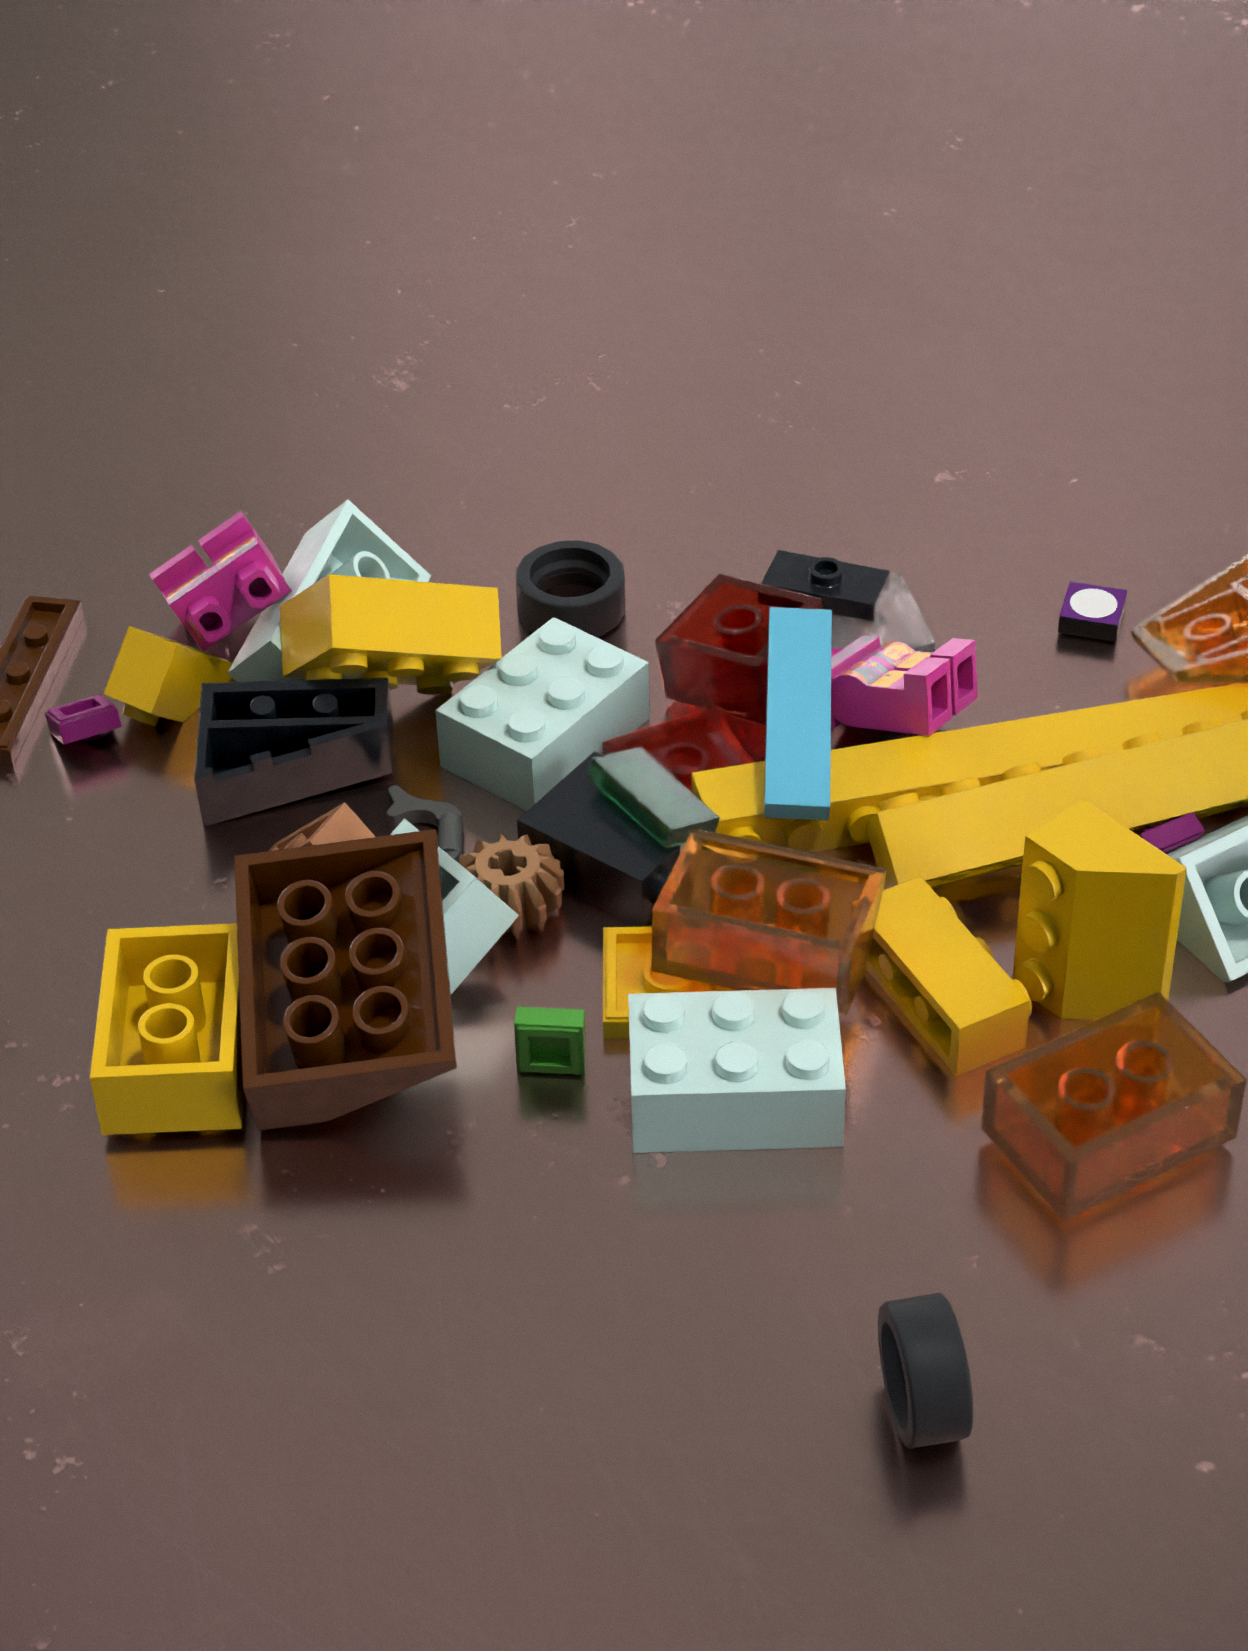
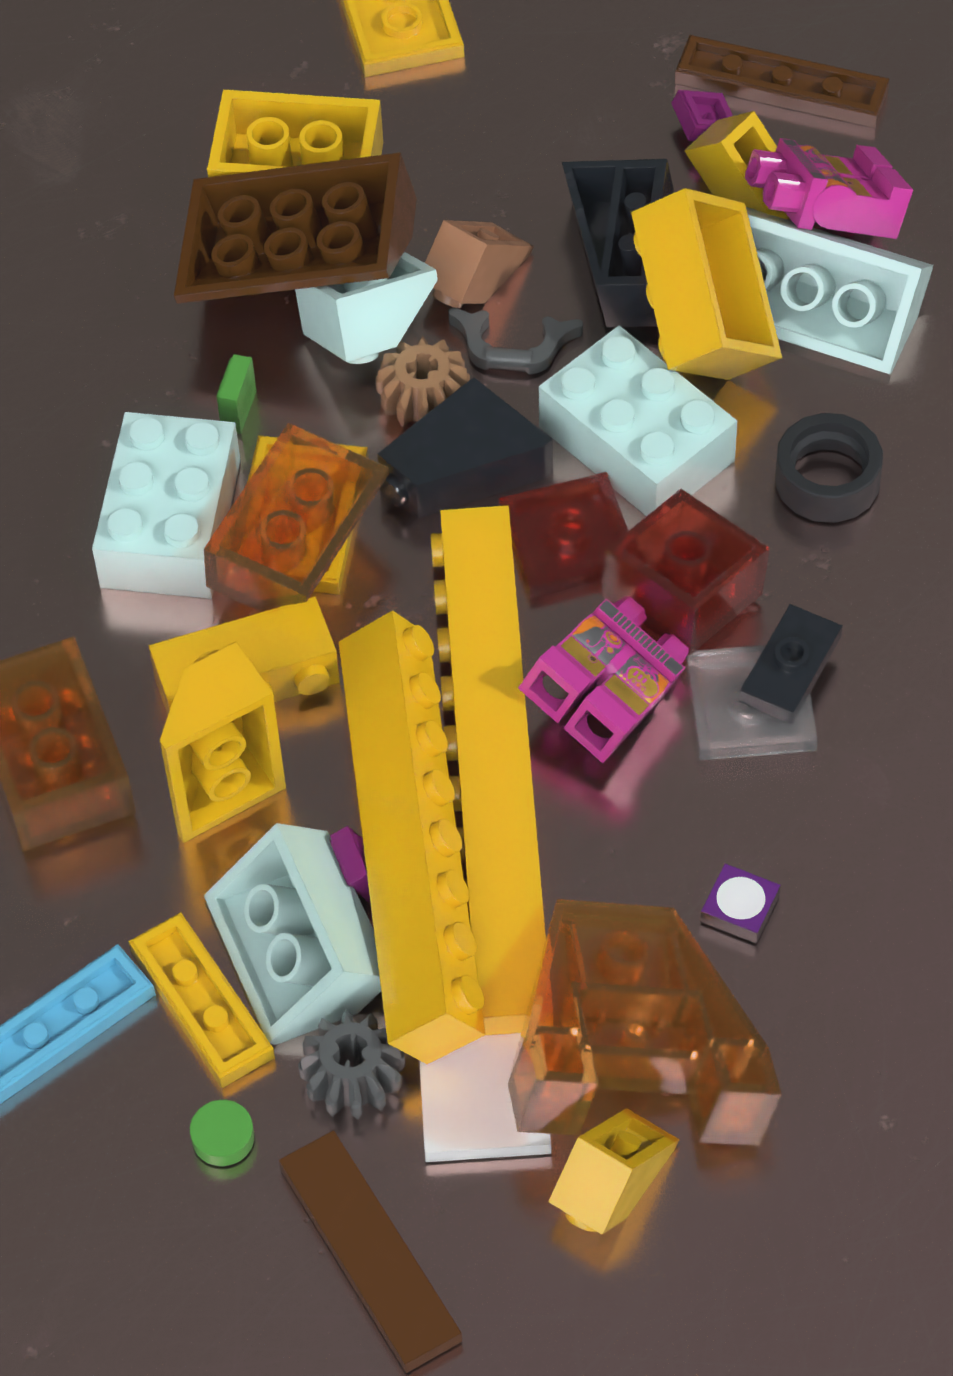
camera: 100 degrees right, 15 degrees up
clear green tile [587,747,720,849] -> none
medium azure tile [764,607,832,821] -> none

